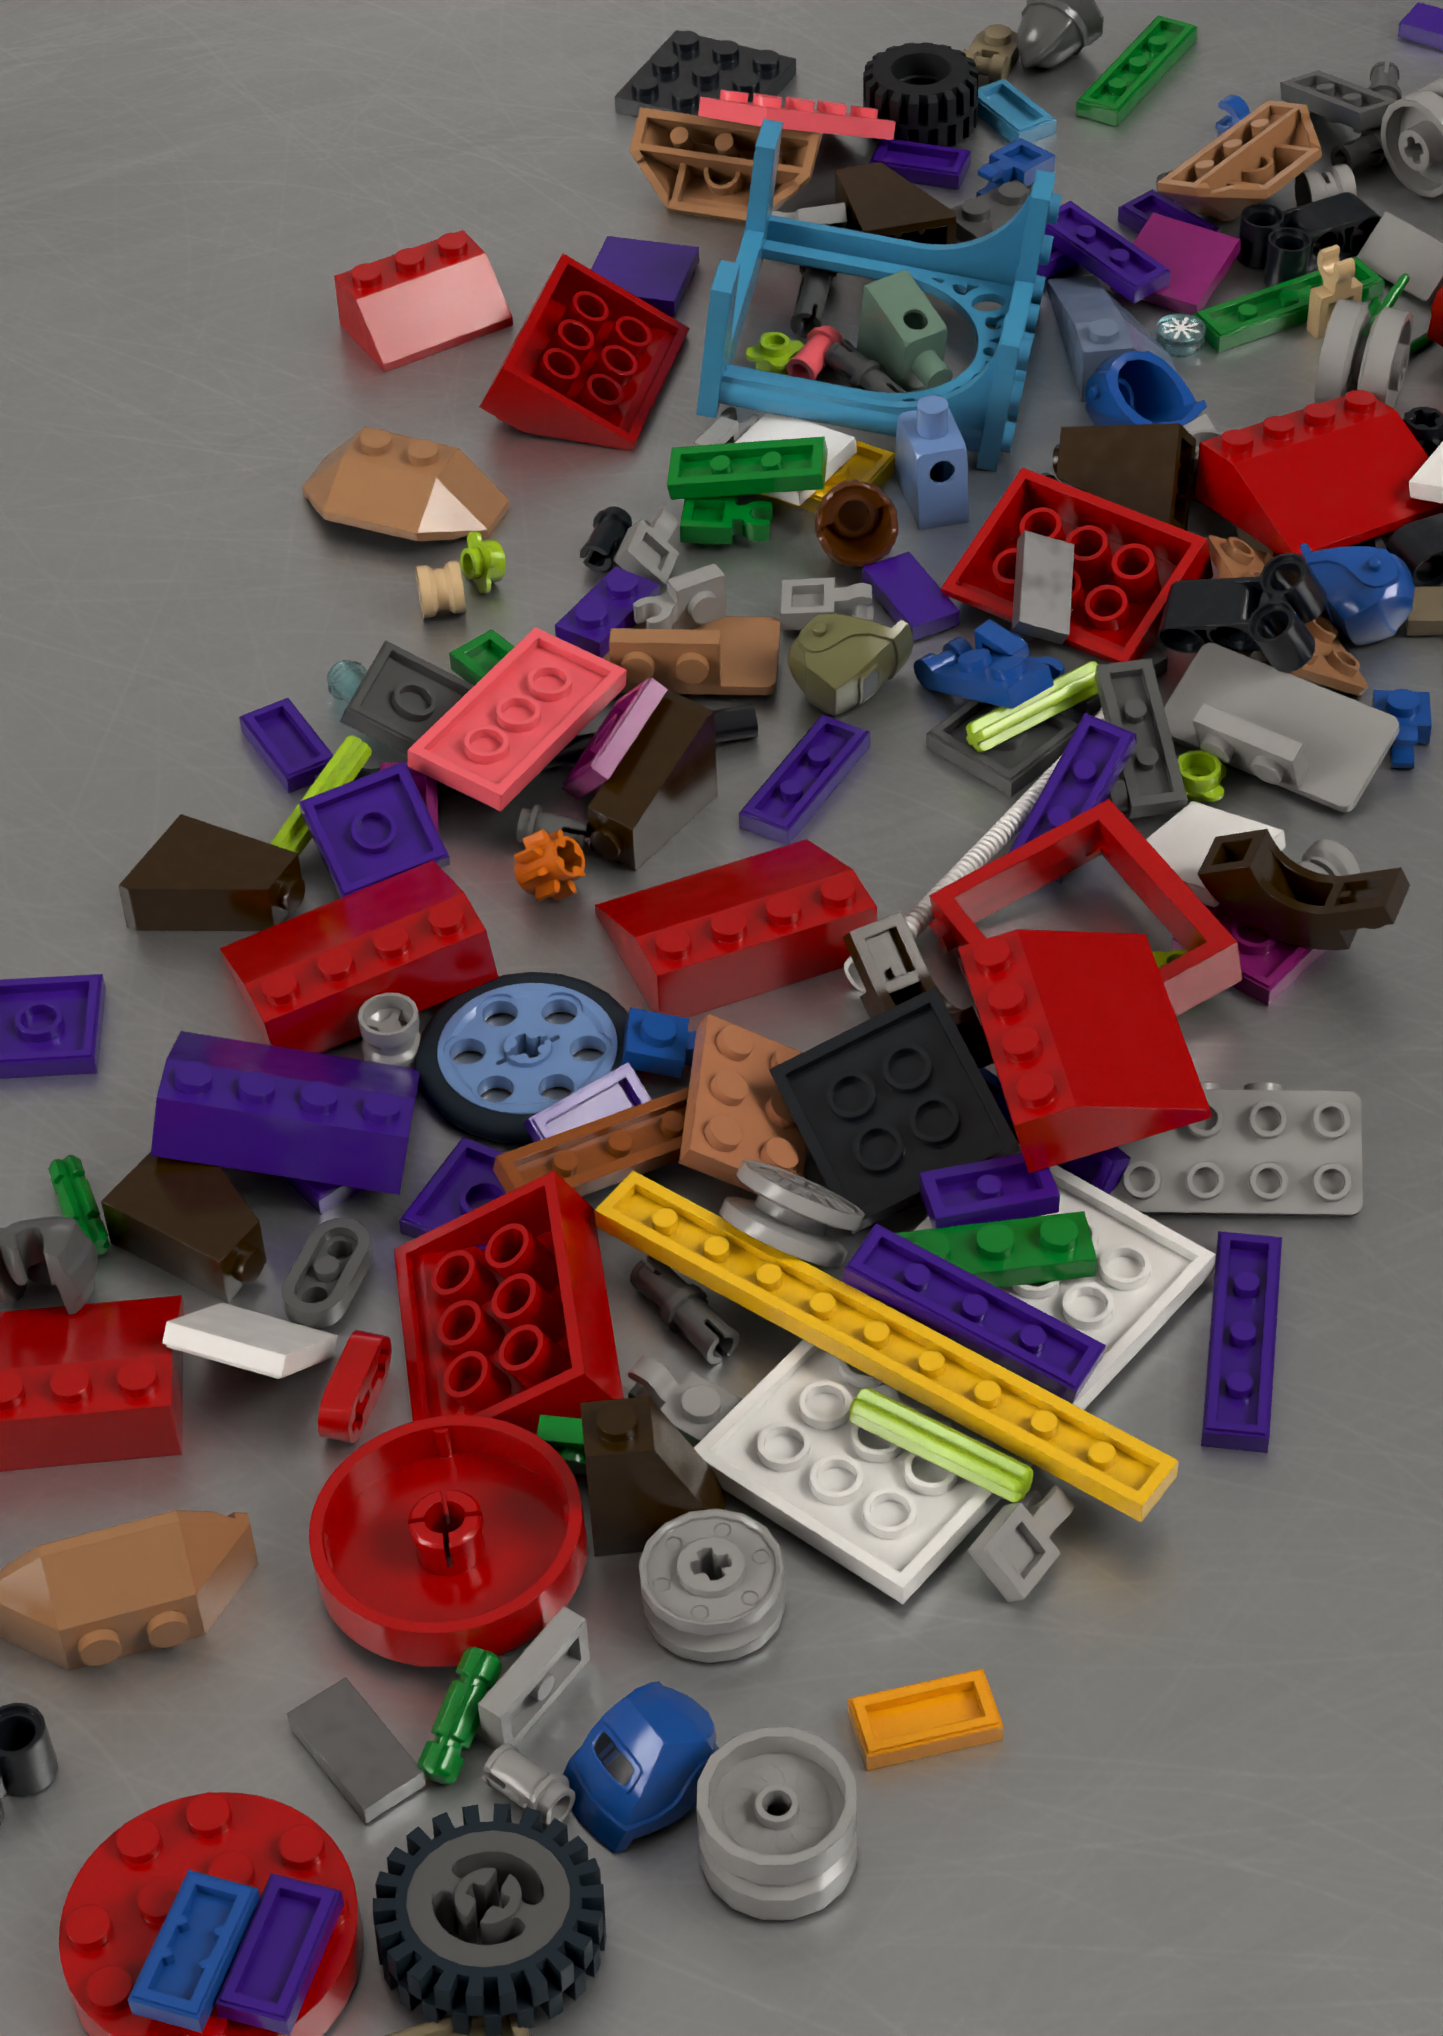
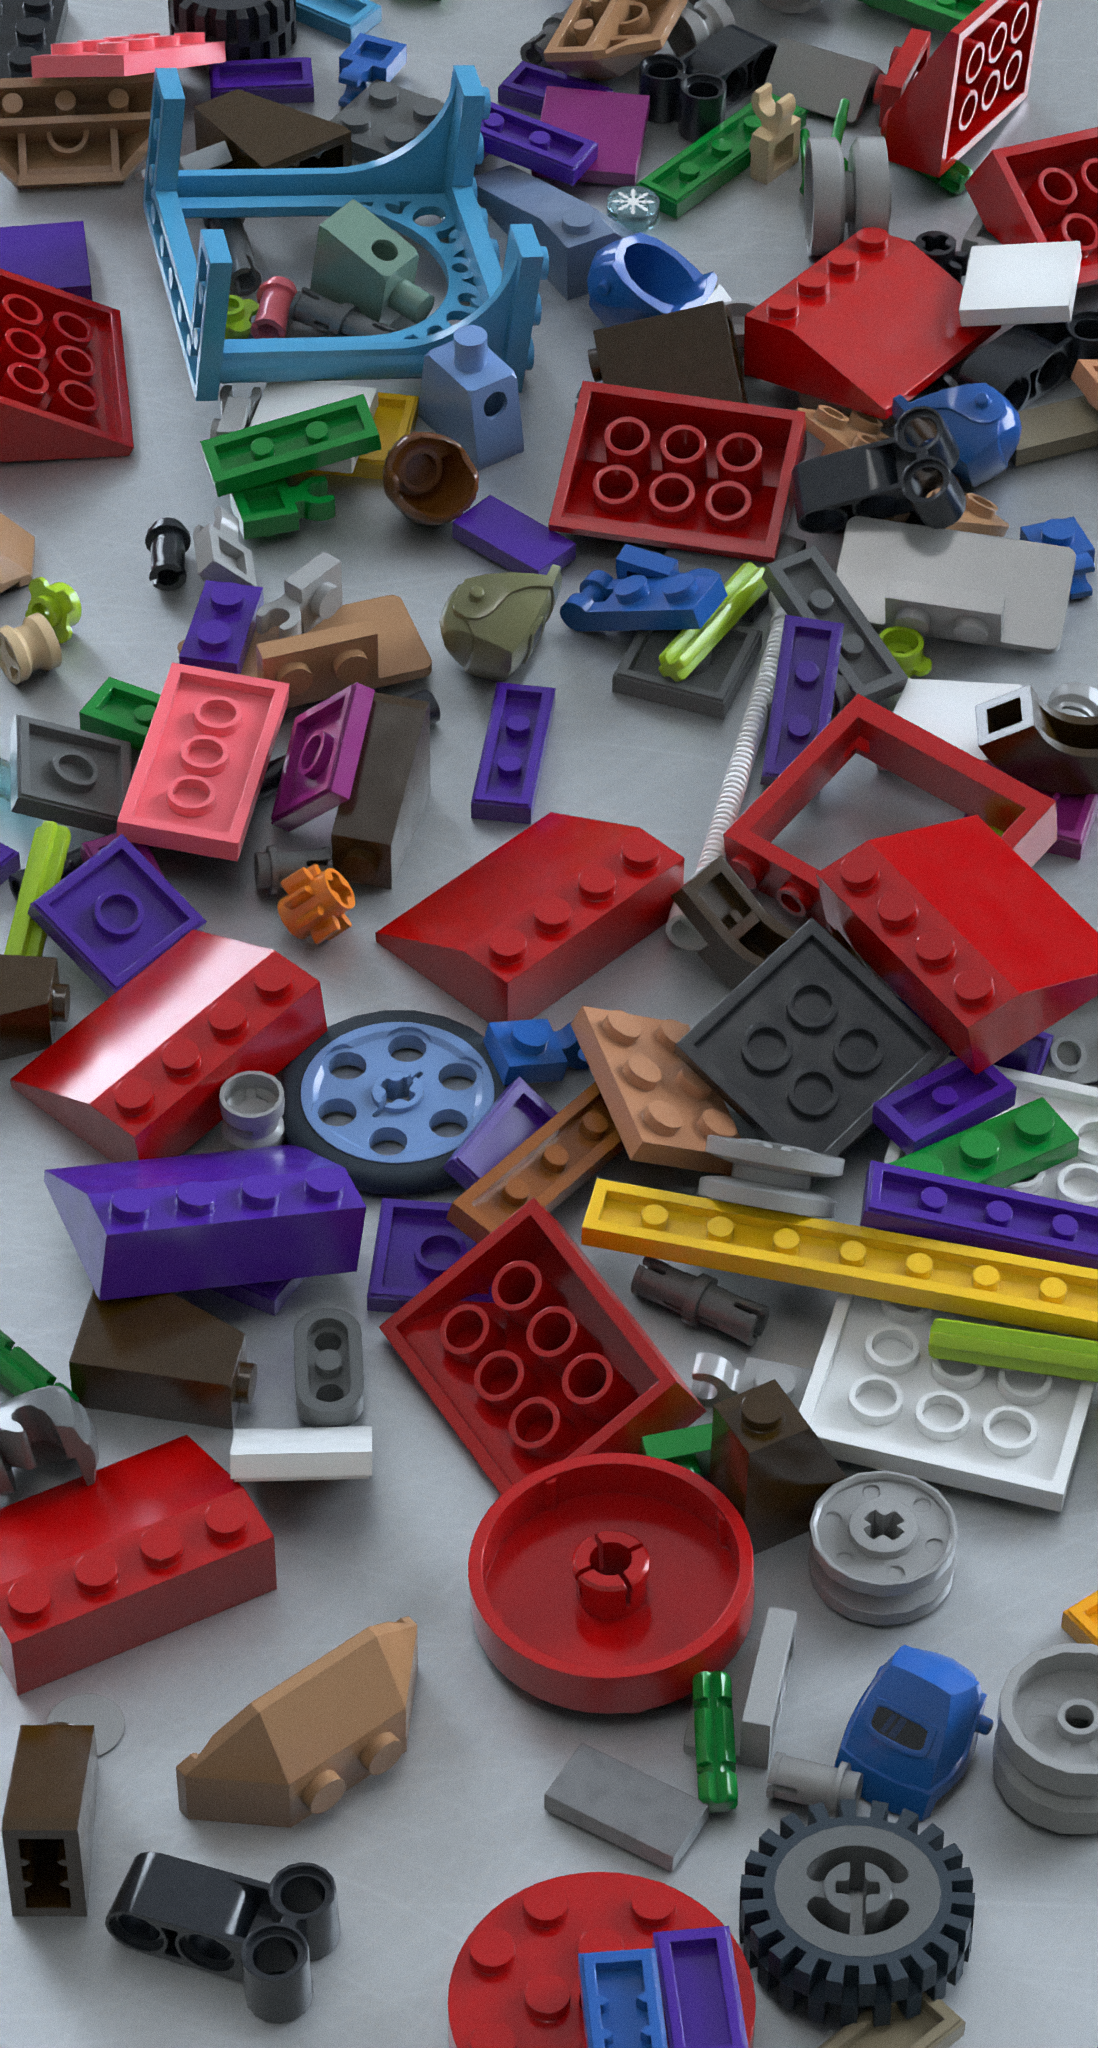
camera: 25 degrees left, 0 degrees up
red beam [317,1330,392,1444] -> none
light grey plate [780,577,874,631] -> none
flat silver tile [1012,530,1074,645] -> none

